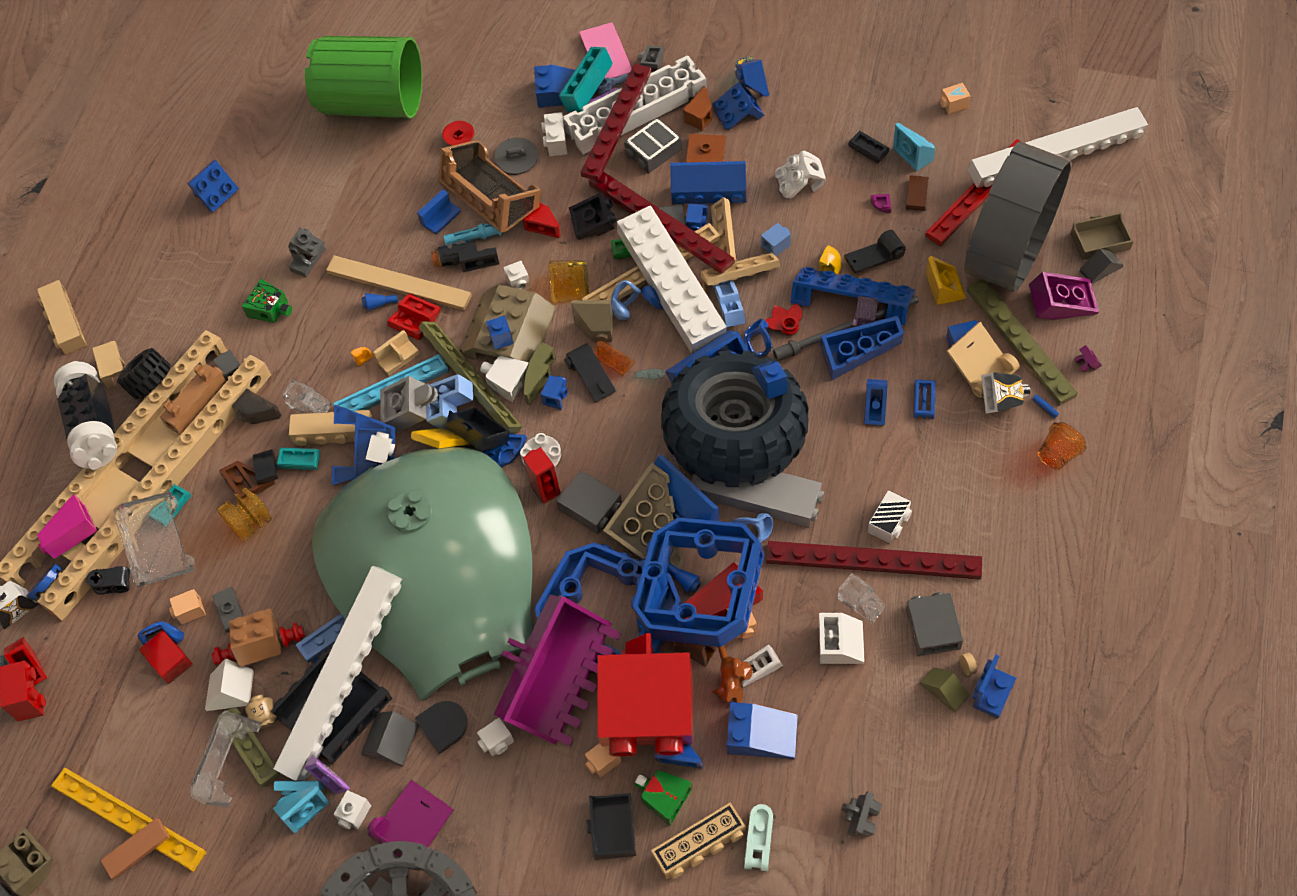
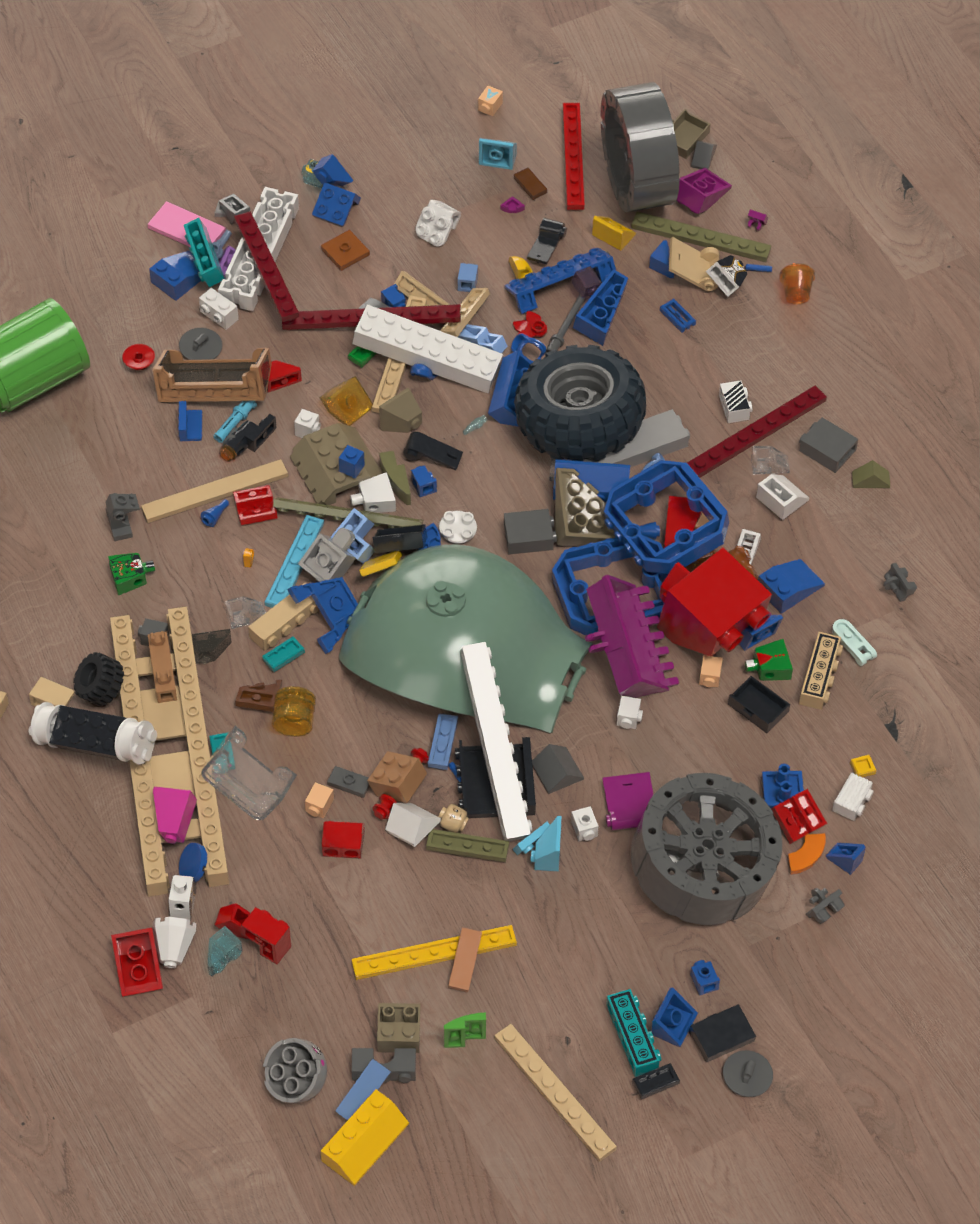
camera: 50 degrees left, 5 degrees down
black piece [87,566,130,595] -> none
blue piece [138,622,184,645] -> none
clear windscreen [189,710,262,808] -> none
black slope [253,449,278,485] -> none
medium lavender slope [304,755,350,794] -> none
white brick [366,432,395,463] -> none
tan panel [373,330,420,376] -> none
black tile [415,701,468,754] -> none
red brick [523,447,561,504] -> none
black plate [569,192,617,240] -> none
clear orange hinge [594,341,635,376] -> none
medium blue piece [611,280,641,320] -> none
dark grey brick [624,117,682,173] -> none
blue slope [670,161,746,204] -> none
dark orange slope [683,87,712,131] -> none
blue slope [751,361,787,399] -> none
black plate [848,131,890,163] -> none
blue slope [864,379,888,425] -> none
tan tile [959,652,977,676] -> none
white brick [968,107,1148,188] -> none
blue bracket [972,654,1016,718] -> none

